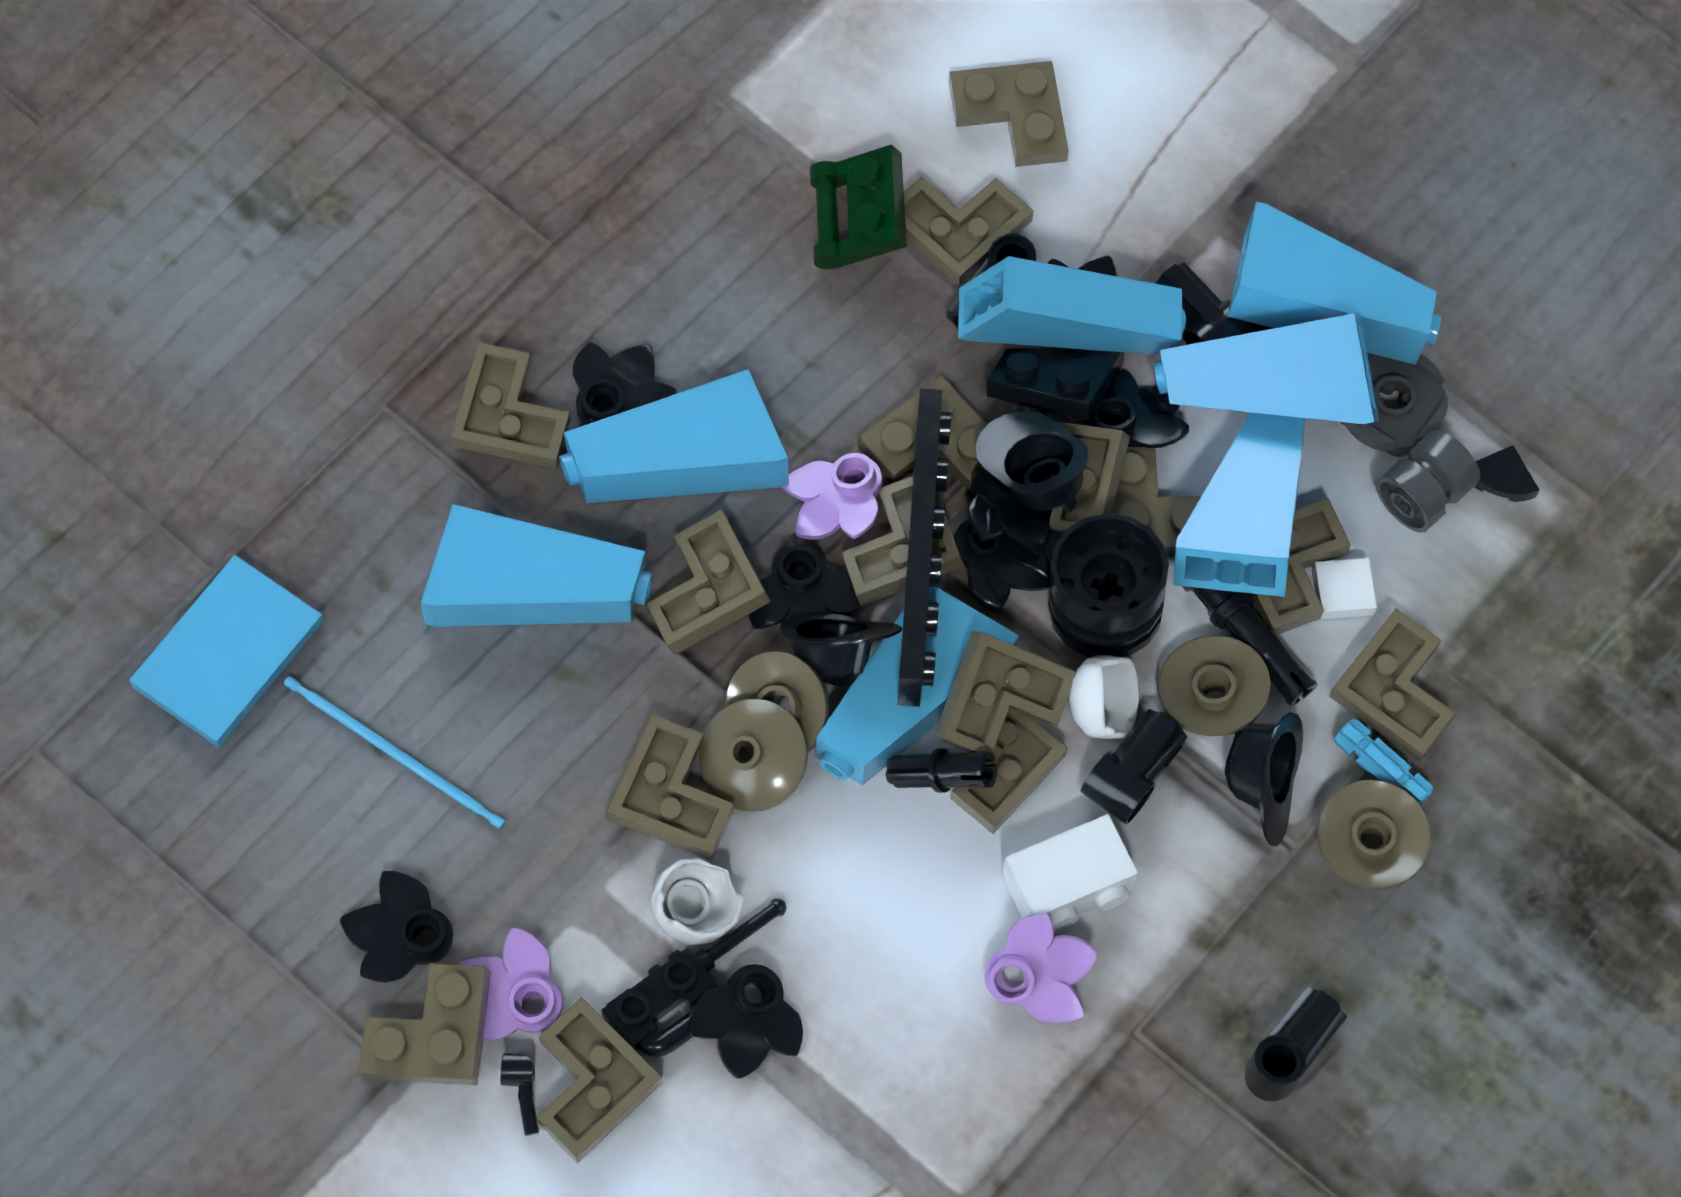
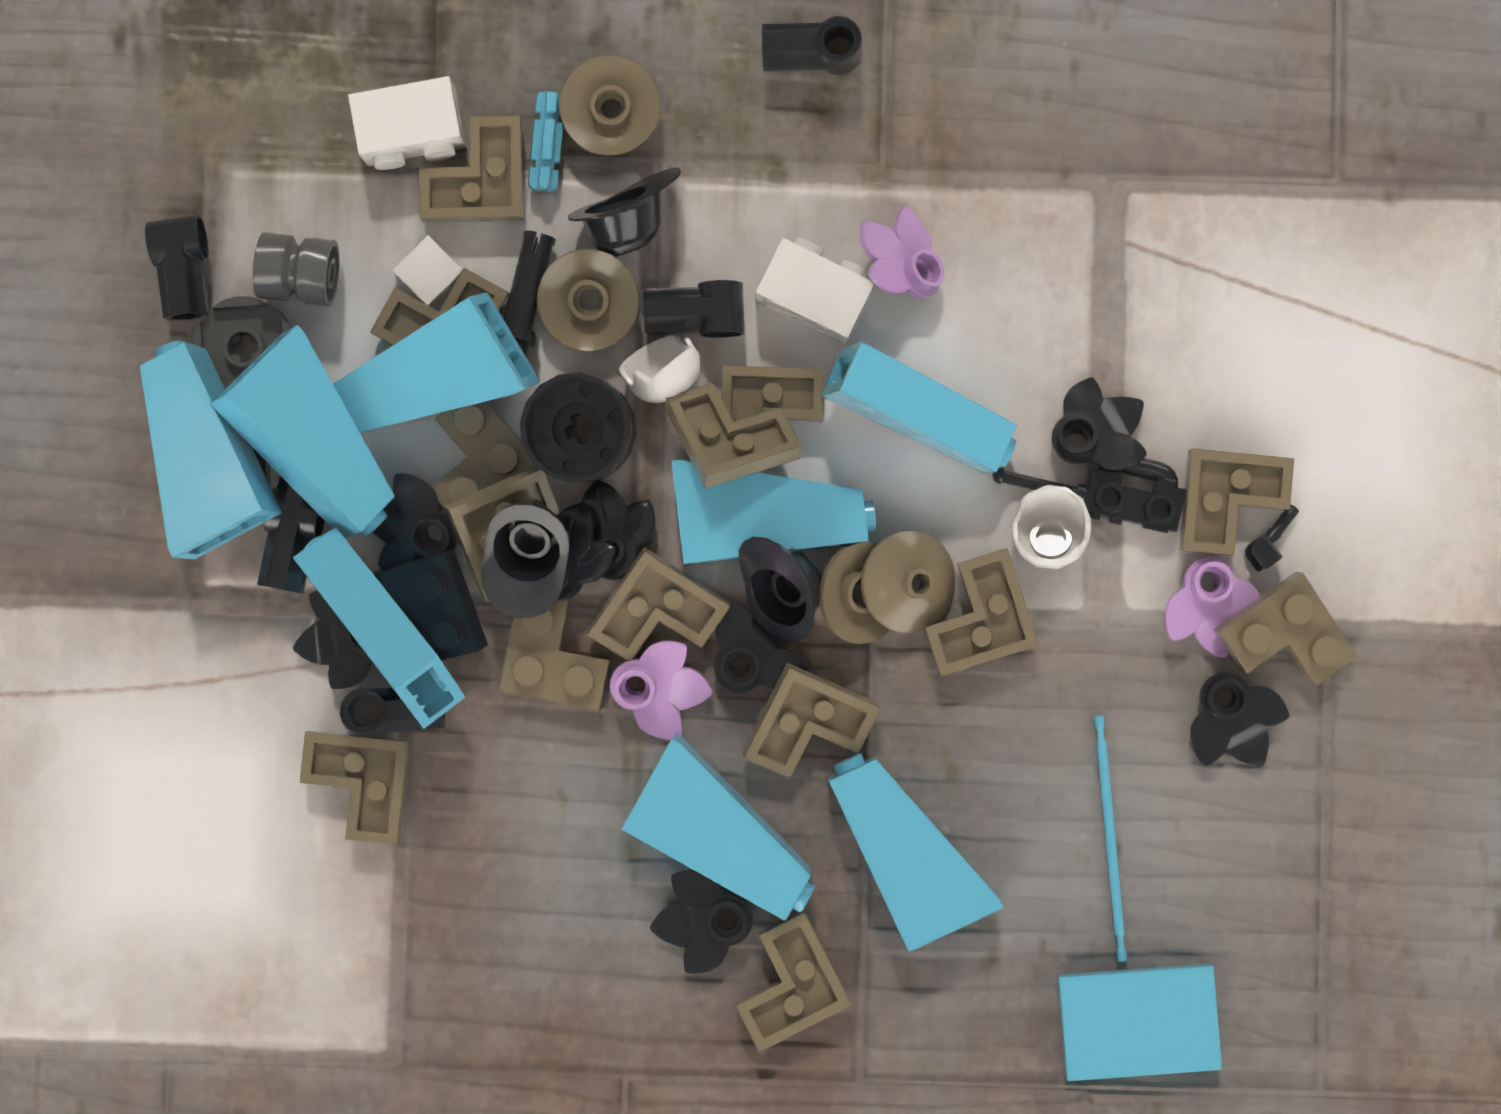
camera: 125 degrees left, 20 degrees up
dark green plate [810,144,907,269] -> none
black axle [885,748,997,793] -> none
black plate [897,388,951,707] -> none
dark tan plate [949,61,1069,167] -> none
black tile [1475,445,1540,502] -> none
none -> black piece [145,215,210,321]
none -> white brick [348,76,467,170]
none -> medium azure slope [820,342,1017,473]

